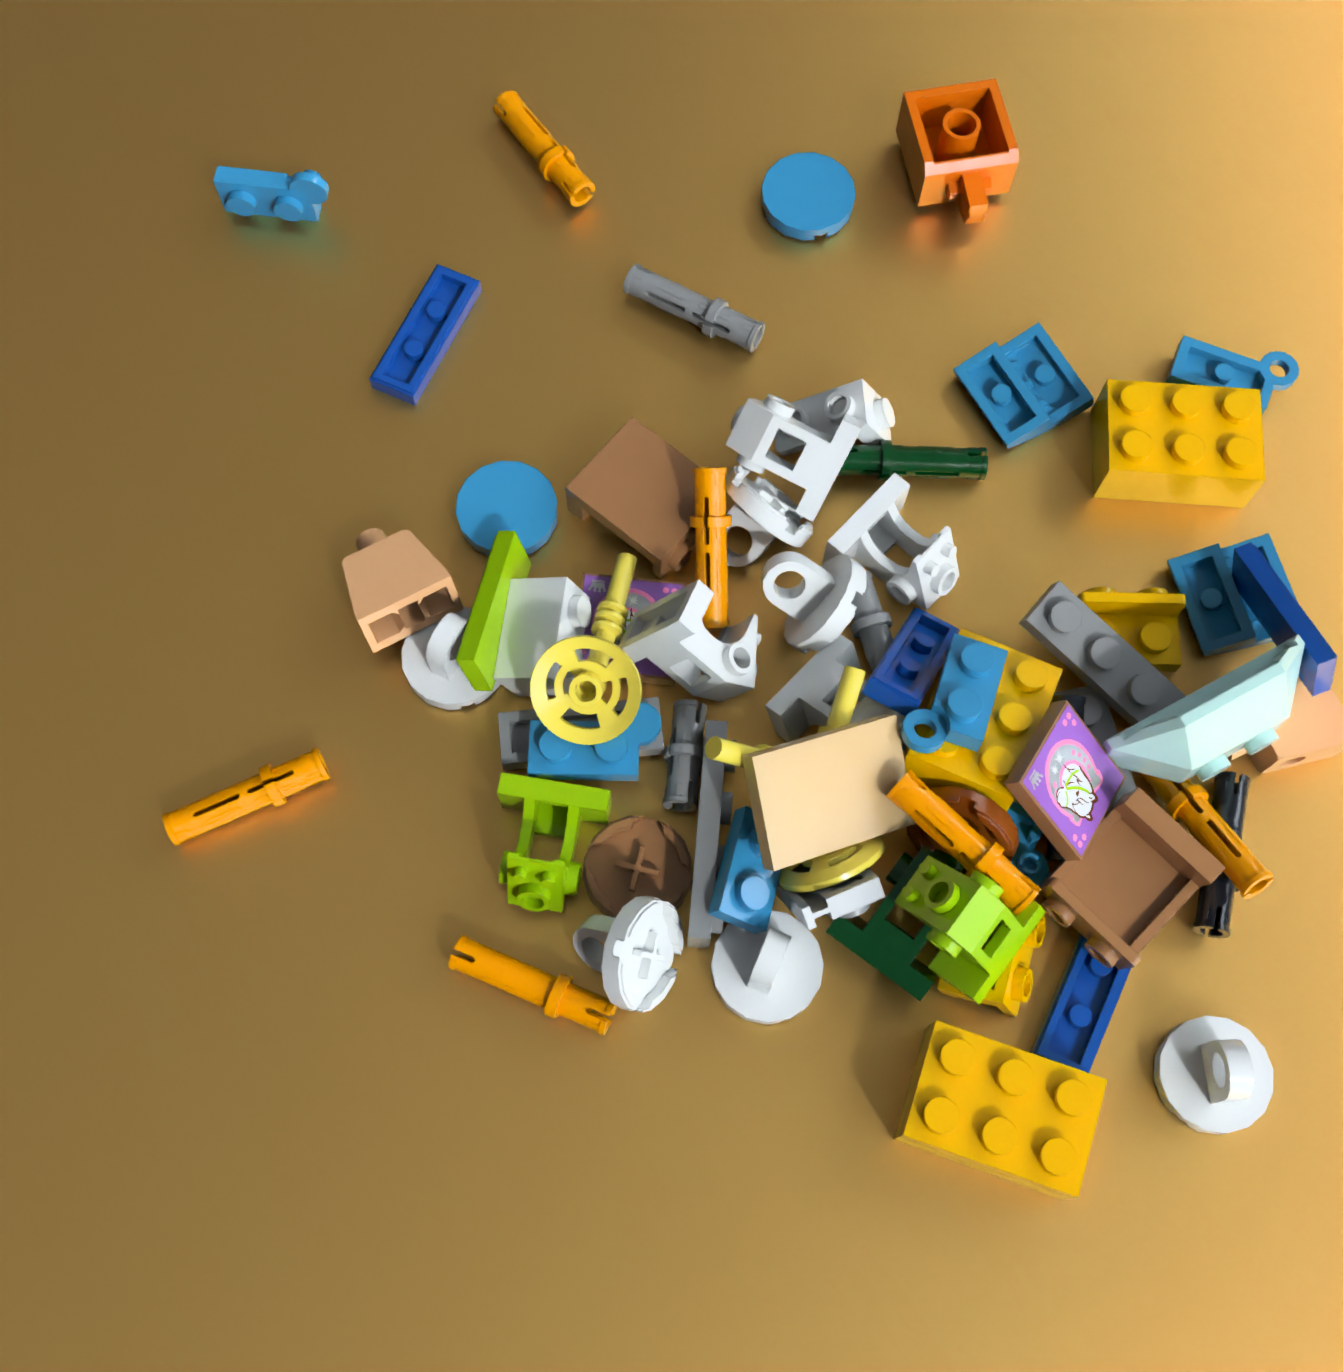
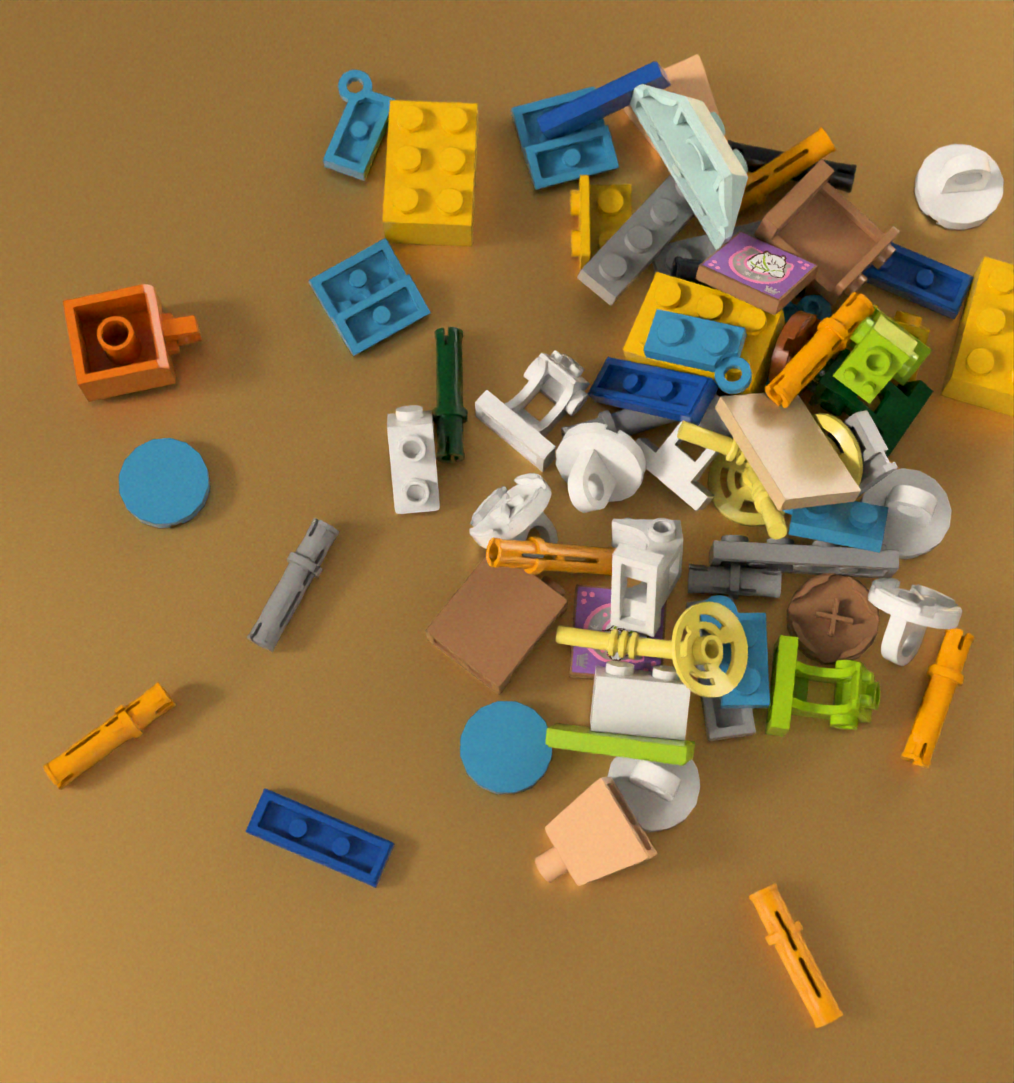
camera: 90 degrees left, 5 degrees up
dark azure hinge [213,166,329,222] -> none
white tile [725,394,865,522] -> none

